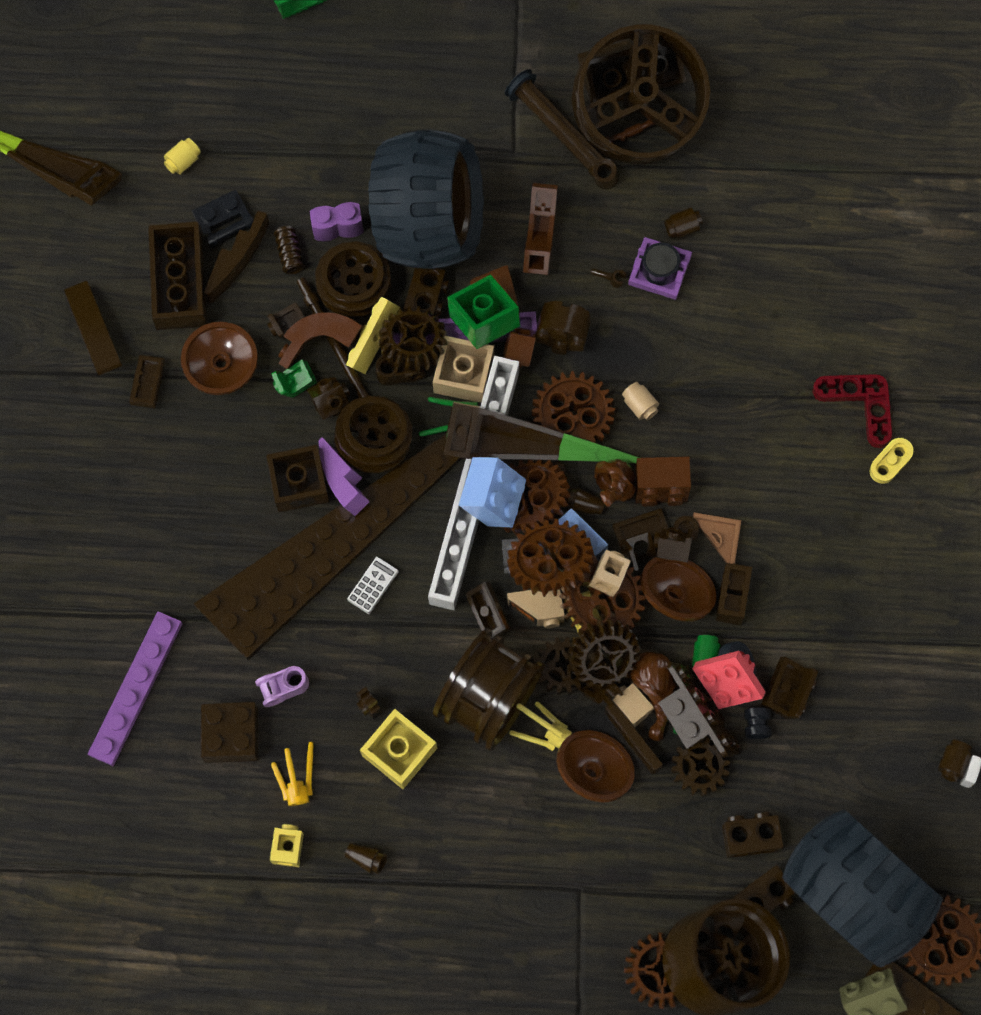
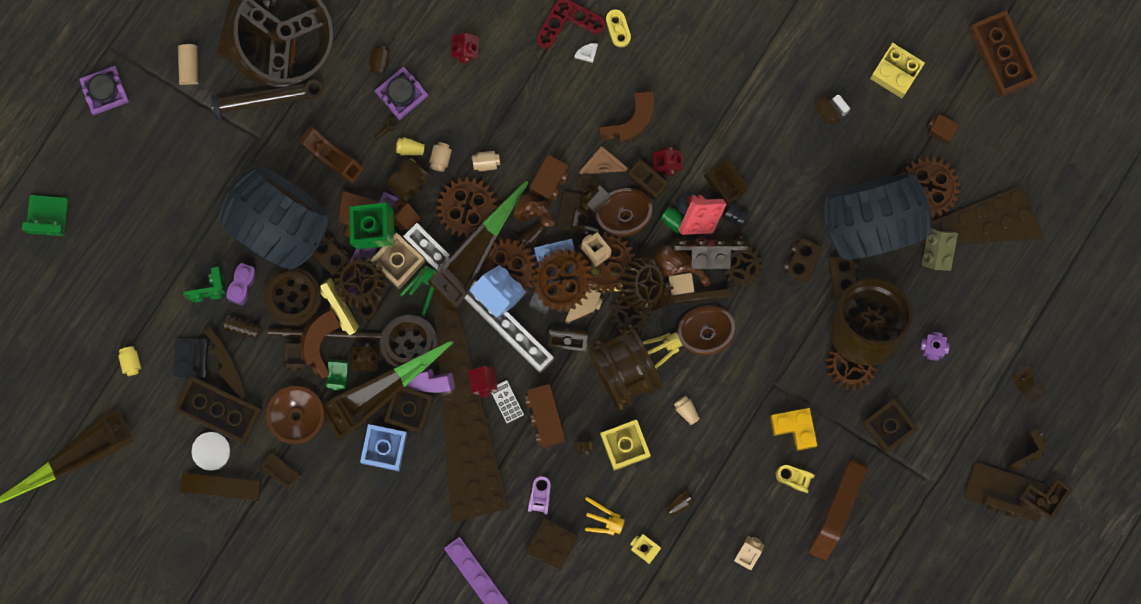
camera: 65 degrees left, 10 degrees up
none -> tan brick [178,44,199,85]
none -> green bracket [183,267,226,303]
none -> white tile [191,432,230,471]
none -> dark brown plate [323,341,453,441]
none -> light blue brick [360,424,407,471]
none -> light yellow cone [396,137,424,156]
none -> tan brick [429,142,452,172]
none -> dark red brick [451,33,479,63]
none -> dark red brick [468,366,498,397]
none -> reddish brown brick [525,384,565,449]
none -> white tile [575,43,598,63]
none -> reddish brown arch [599,92,654,144]
none -> dark red brick [652,147,683,176]
none -> tan cone [674,395,700,425]
none -> tan bracket [734,536,764,570]
none -> yellow brick [770,408,817,451]
none -> light yellow piece [775,465,815,493]

